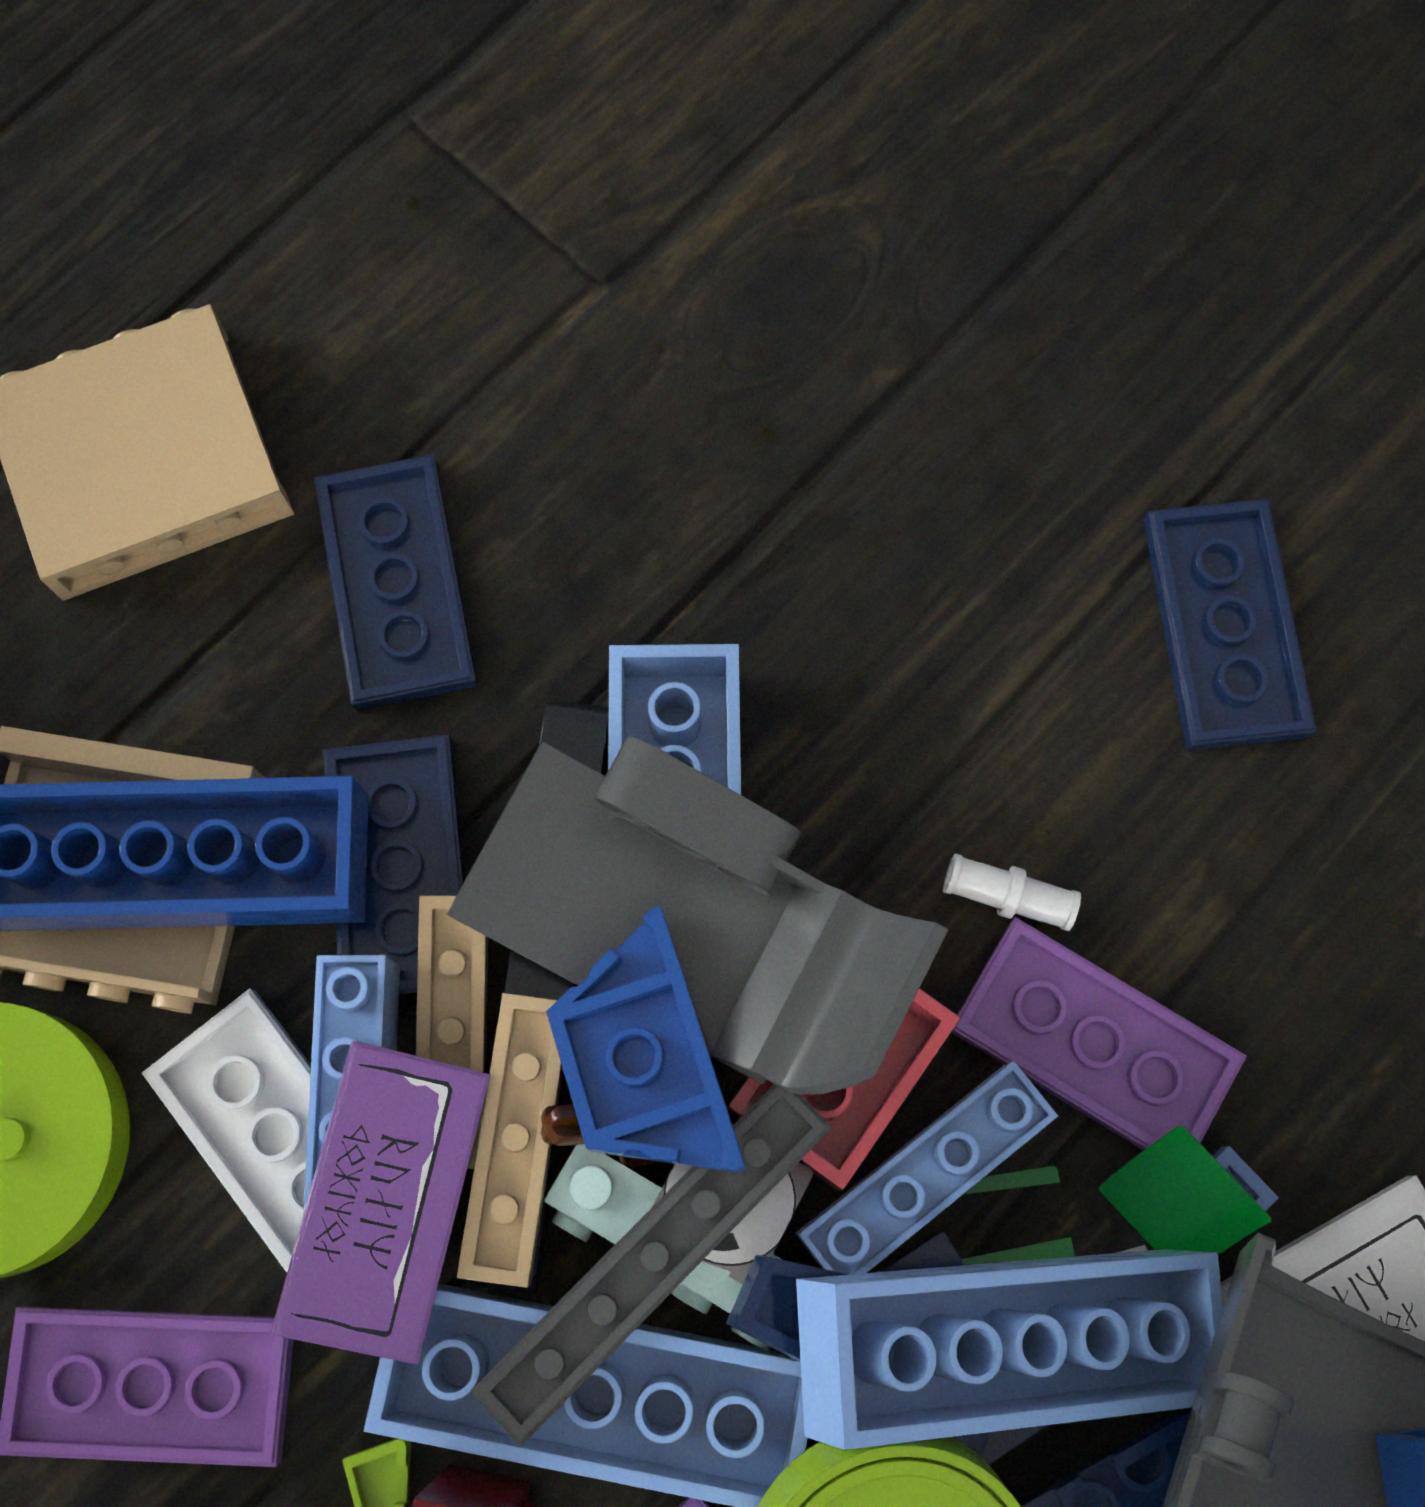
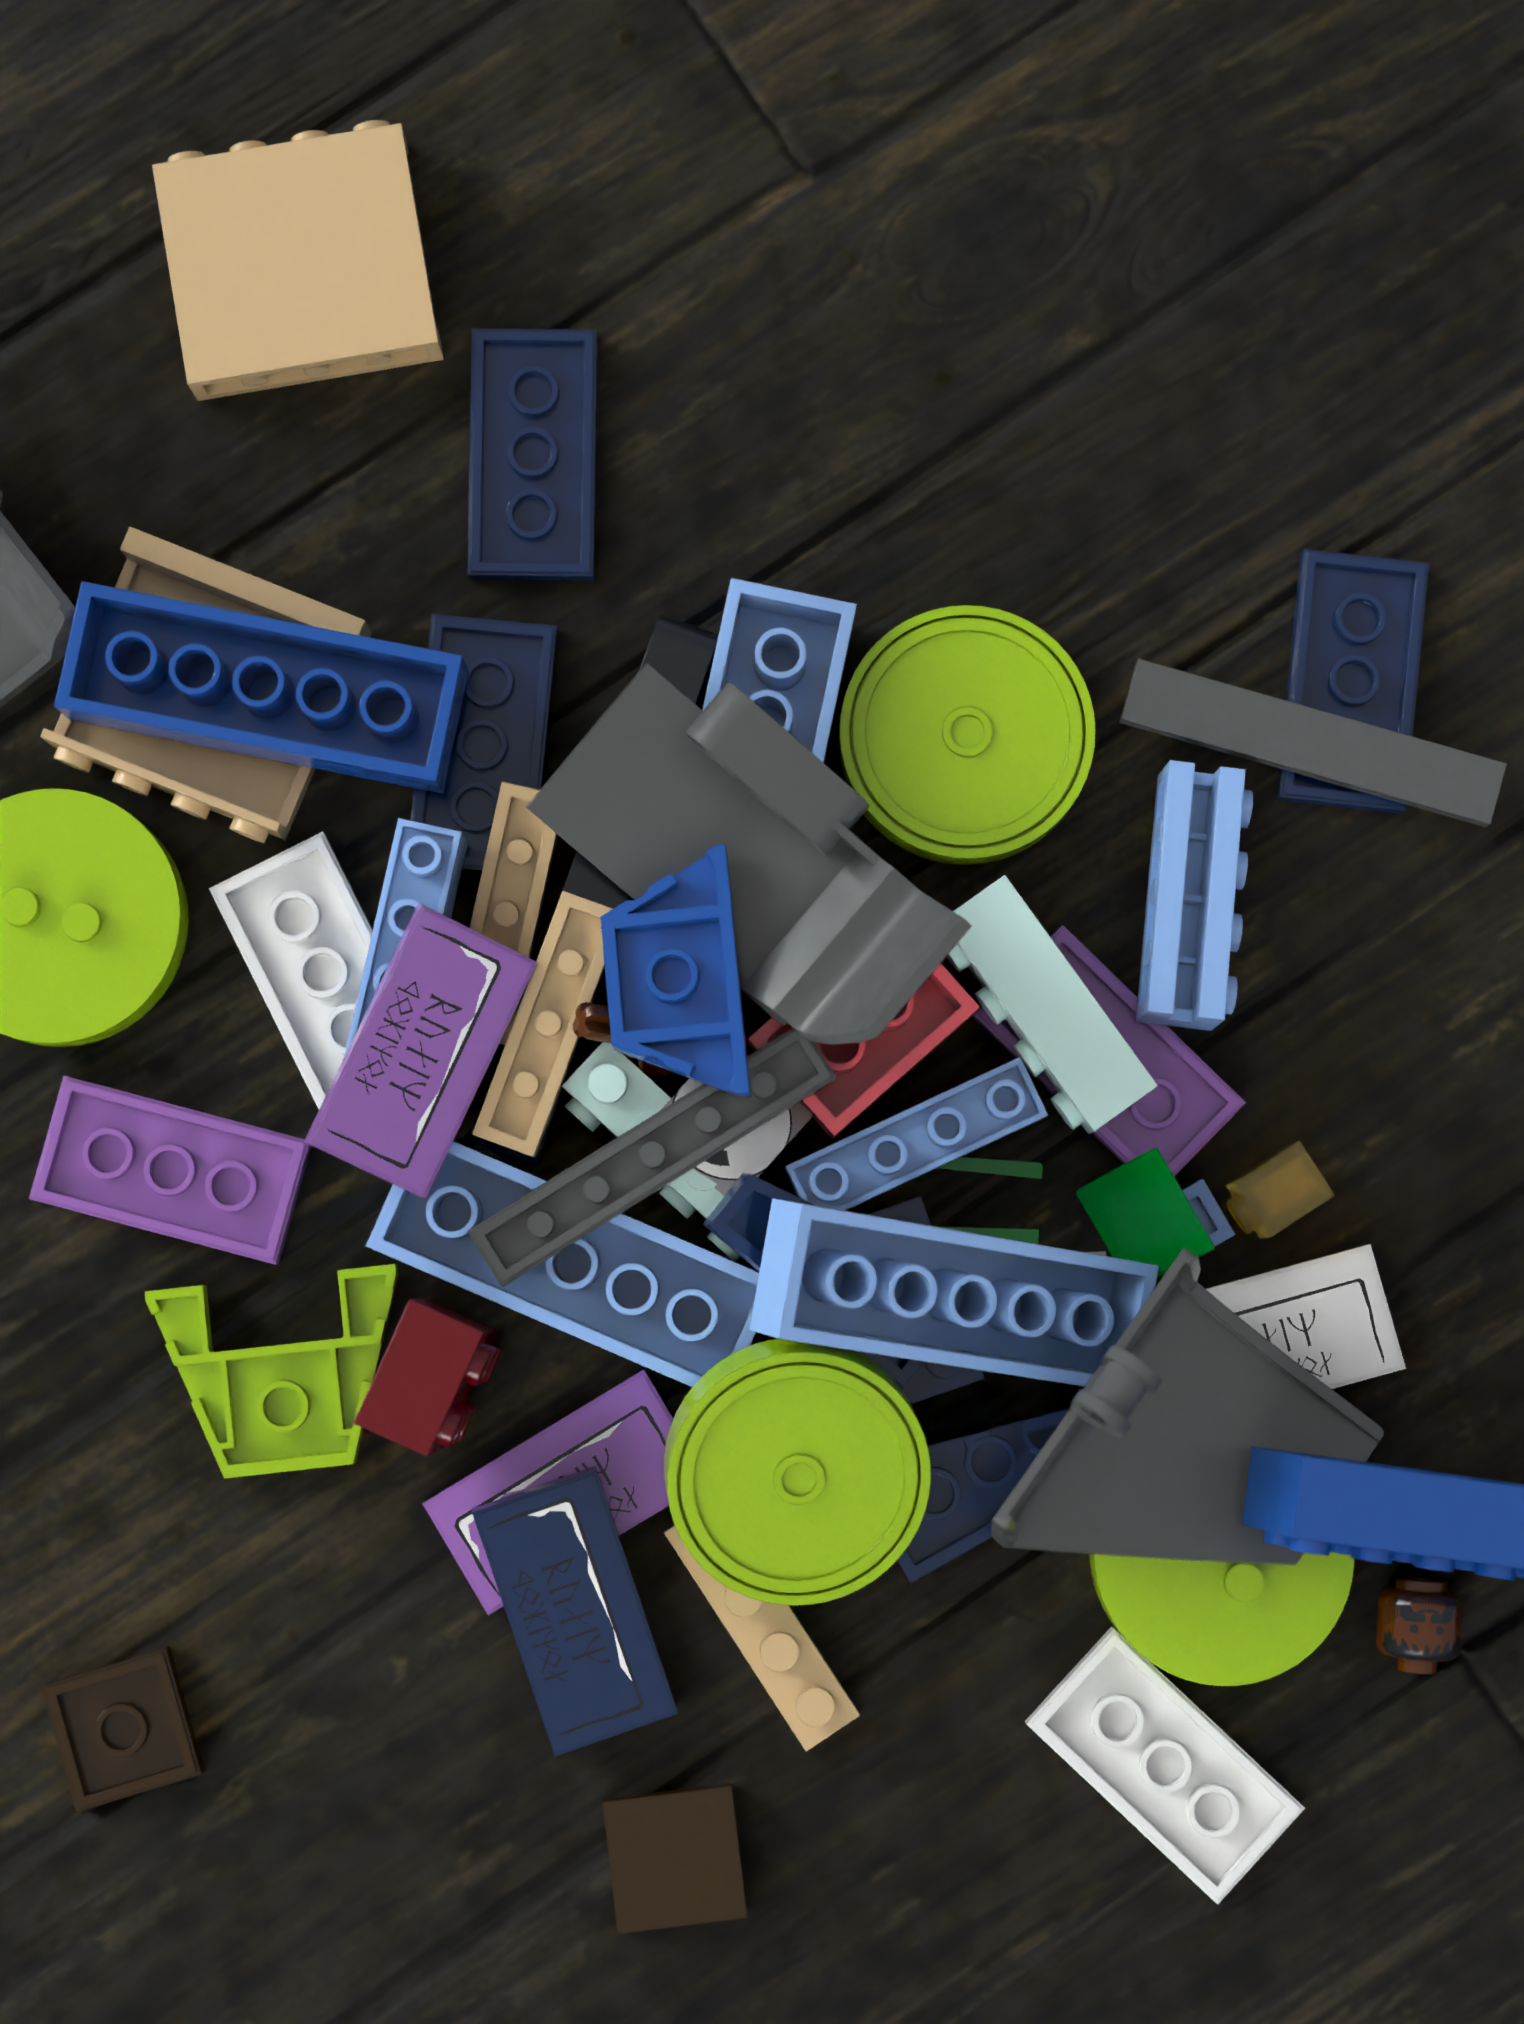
camera: 10 degrees right, 10 degrees up
white pin [943,854,1081,931] -> none
none -> lime brick [838,605,1096,865]
none -> light aqua brick [946,875,1158,1134]
none -> dark grey tile [1119,659,1507,827]
none -> light blue brick [1136,760,1253,1031]
none -> clear yellow brick [1226,1141,1335,1239]

